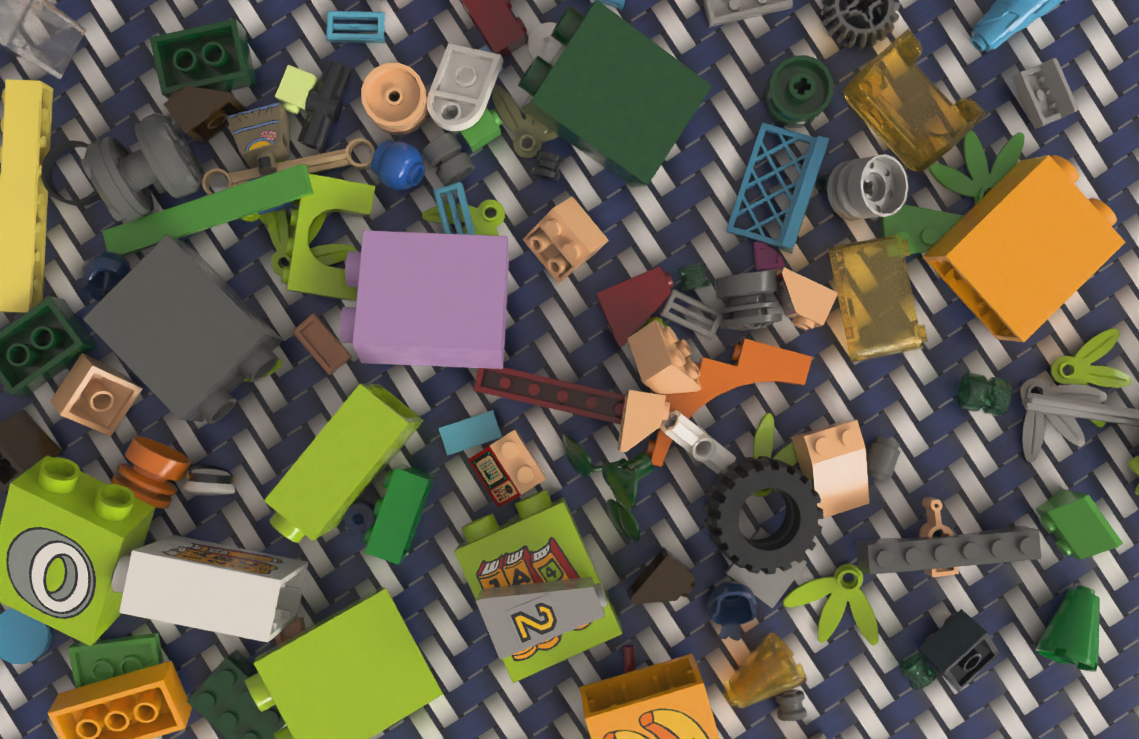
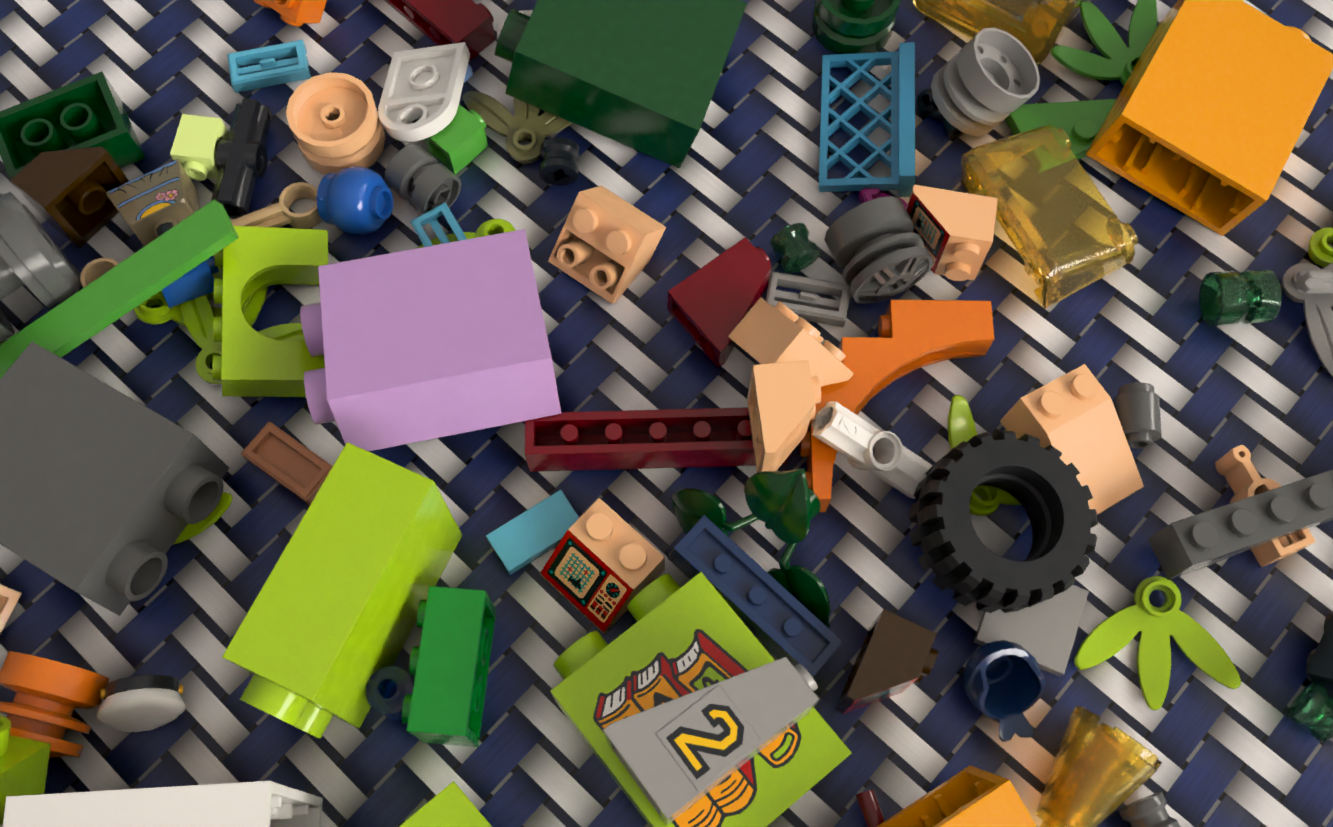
camera: 15 degrees left, 20 degrees down
none -> dark blue brick [667,515,843,677]

